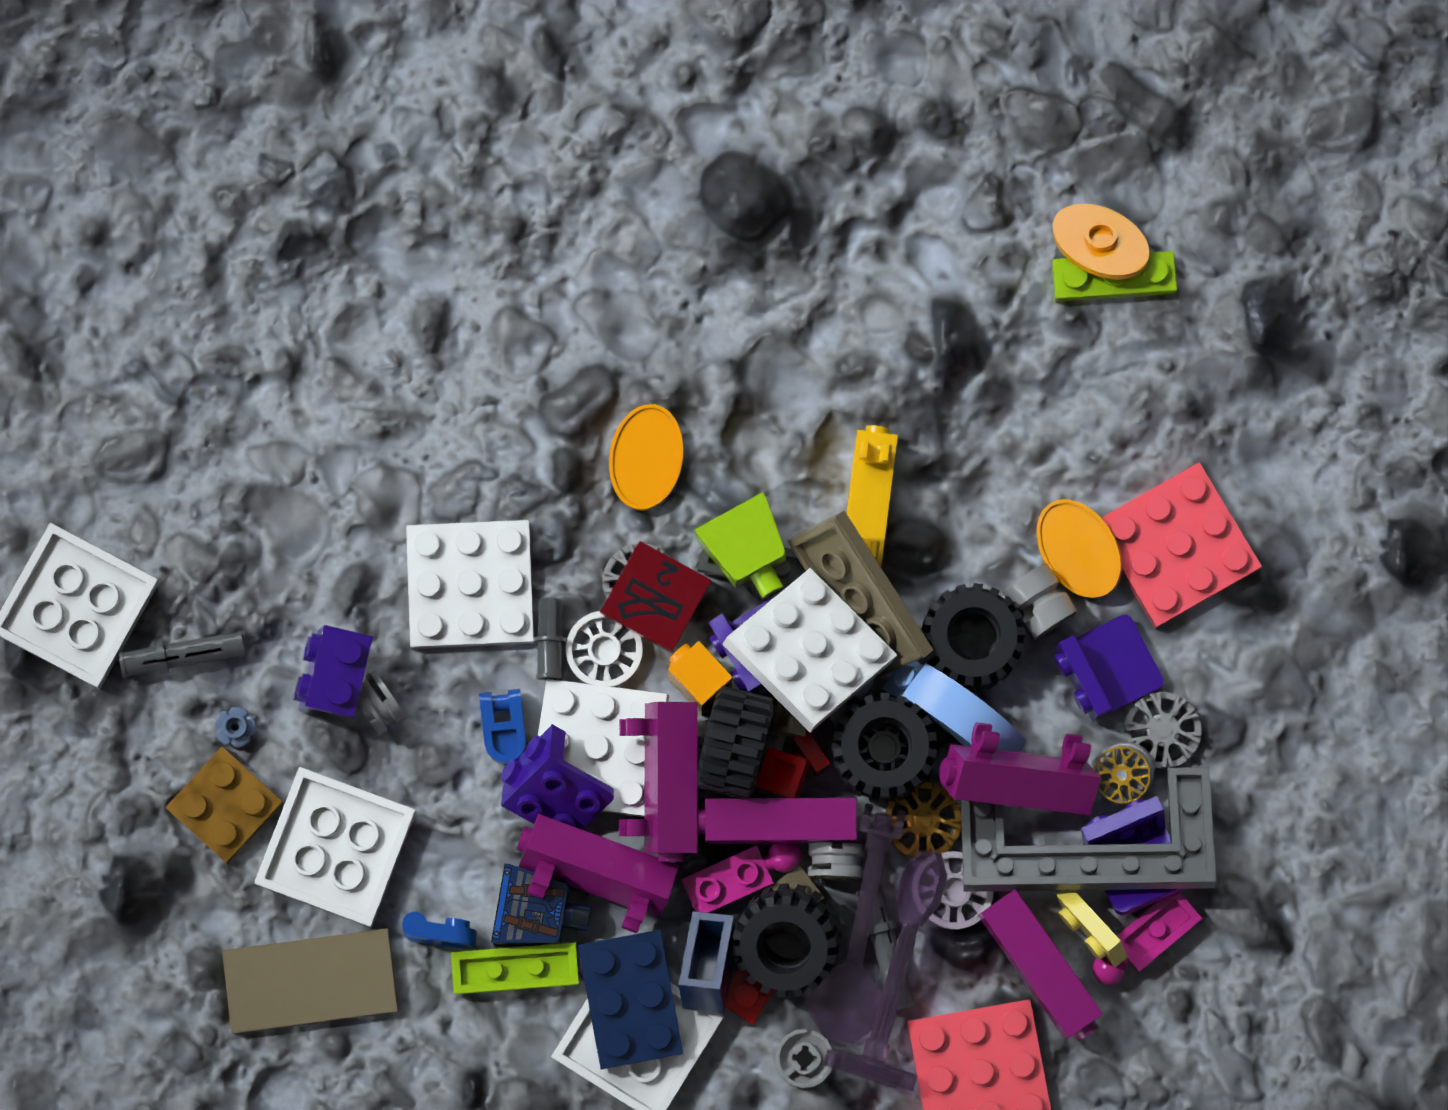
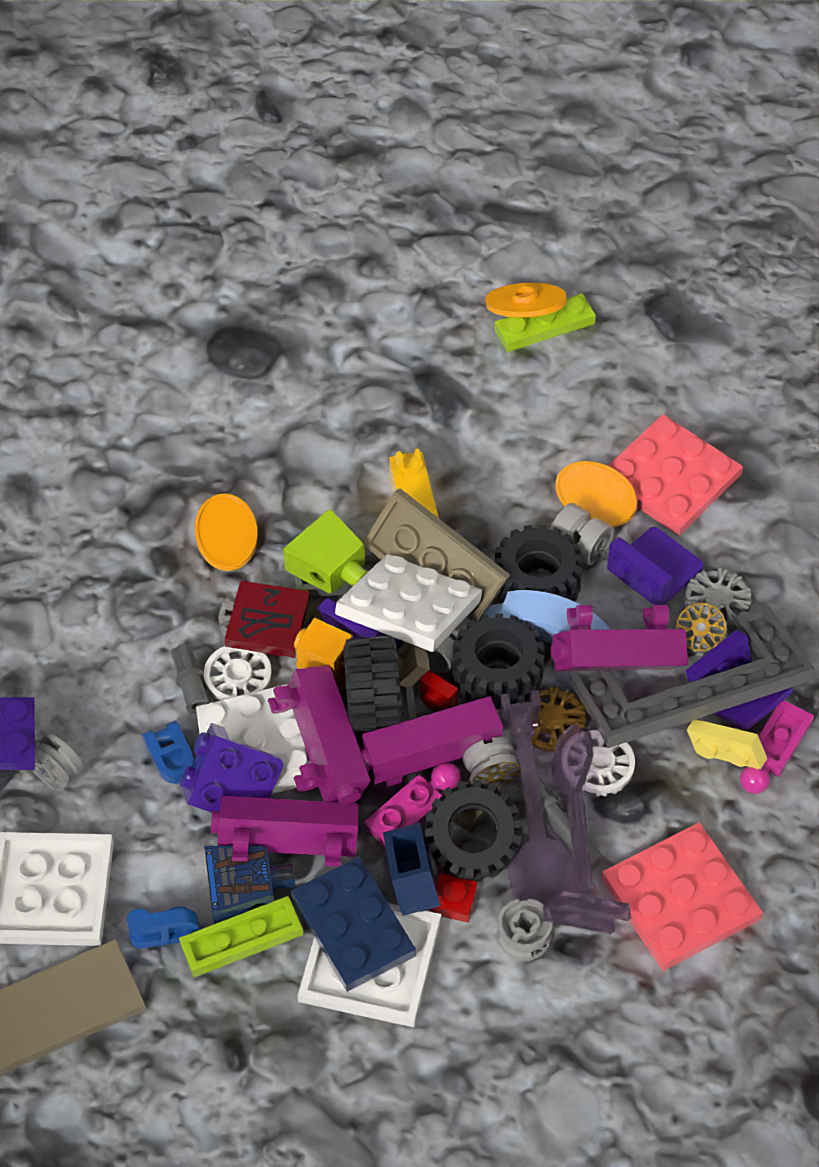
camera: 15 degrees left, 25 degrees down
white plate [406,520,534,649] -> none
red plate [756,747,810,798] -> none
magenta brick [978,889,1103,1041] -> none

